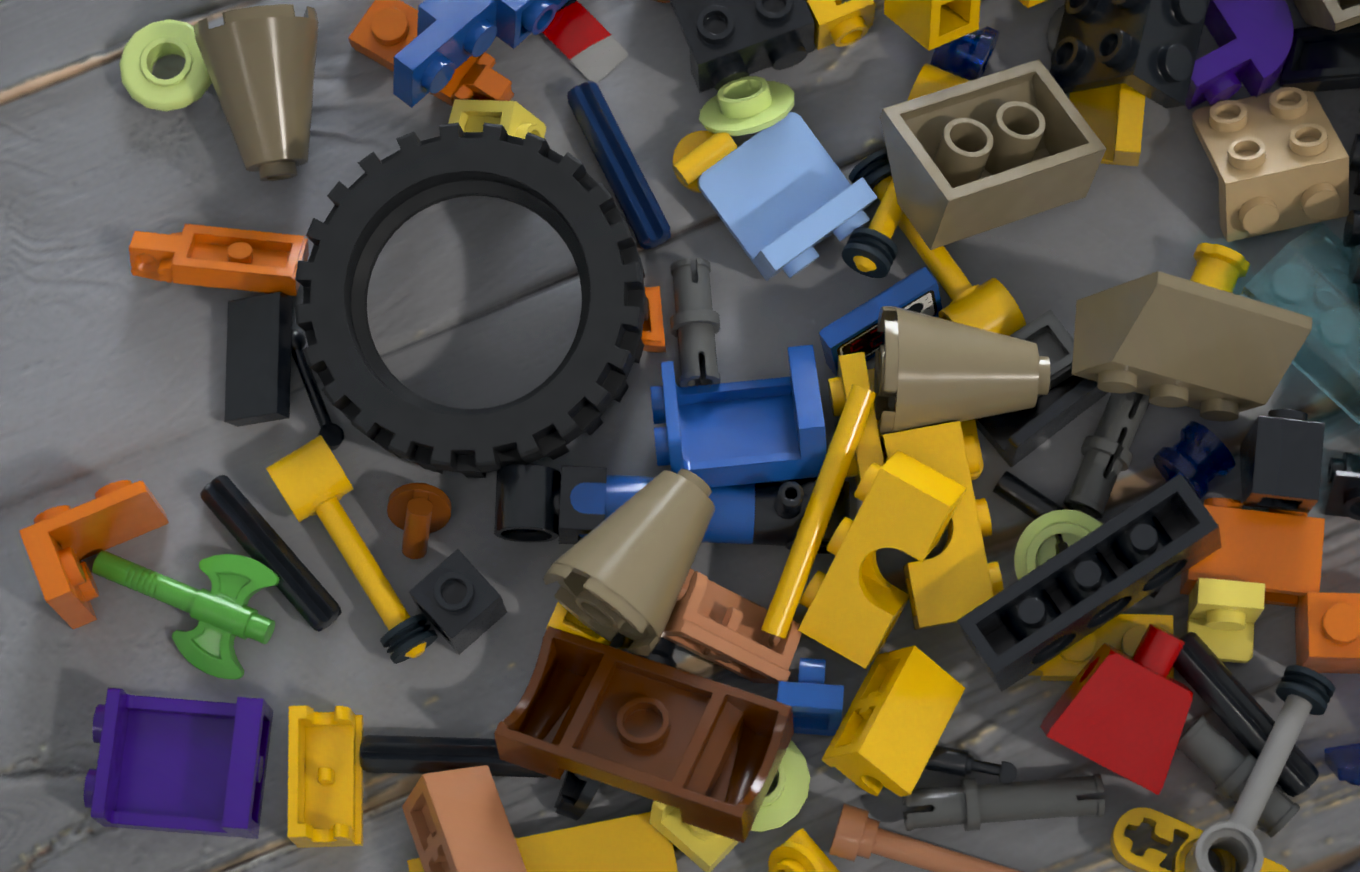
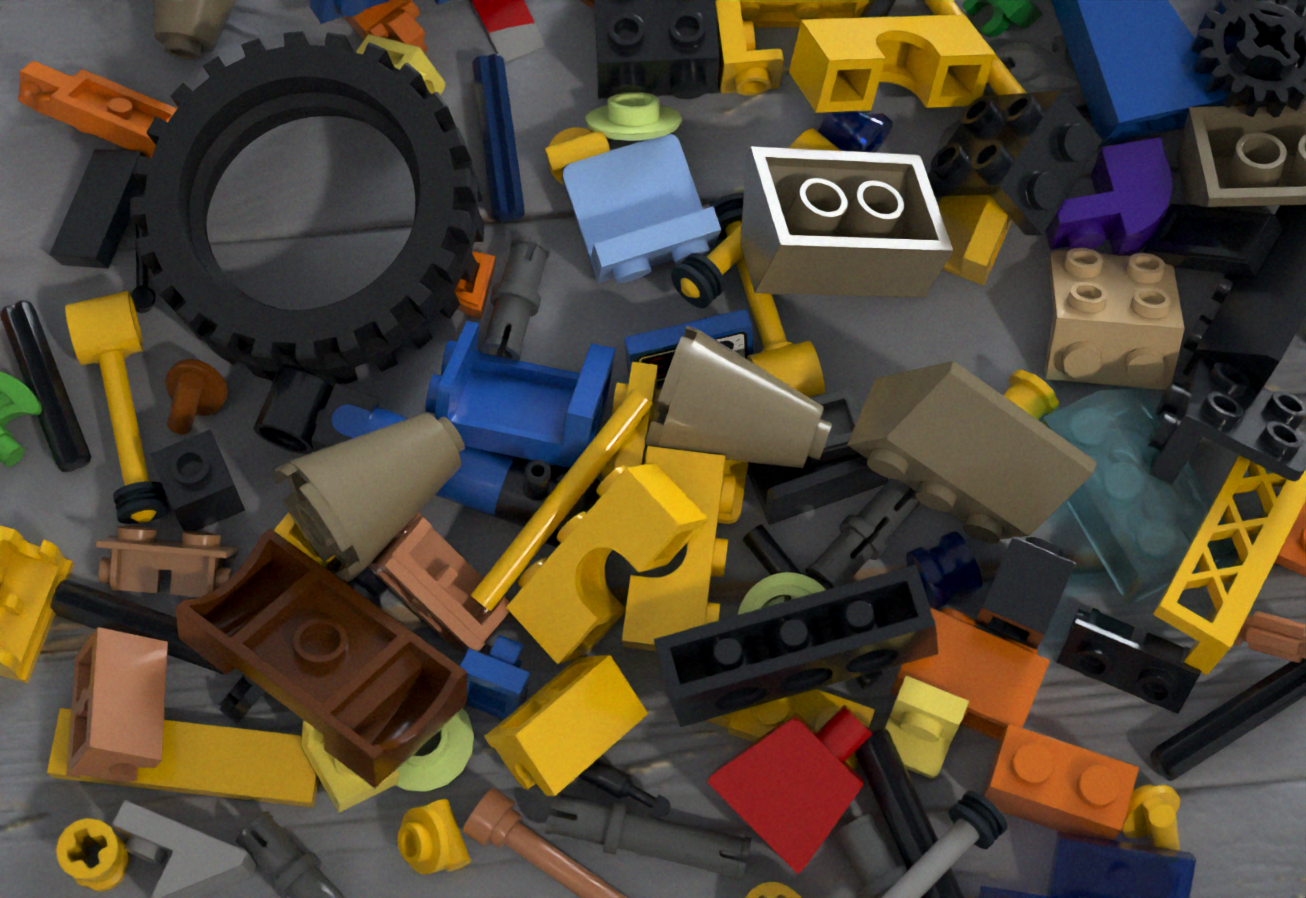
camera: 10 degrees right, 5 degrees down
none -> medium nougat hinge [96,526,239,597]

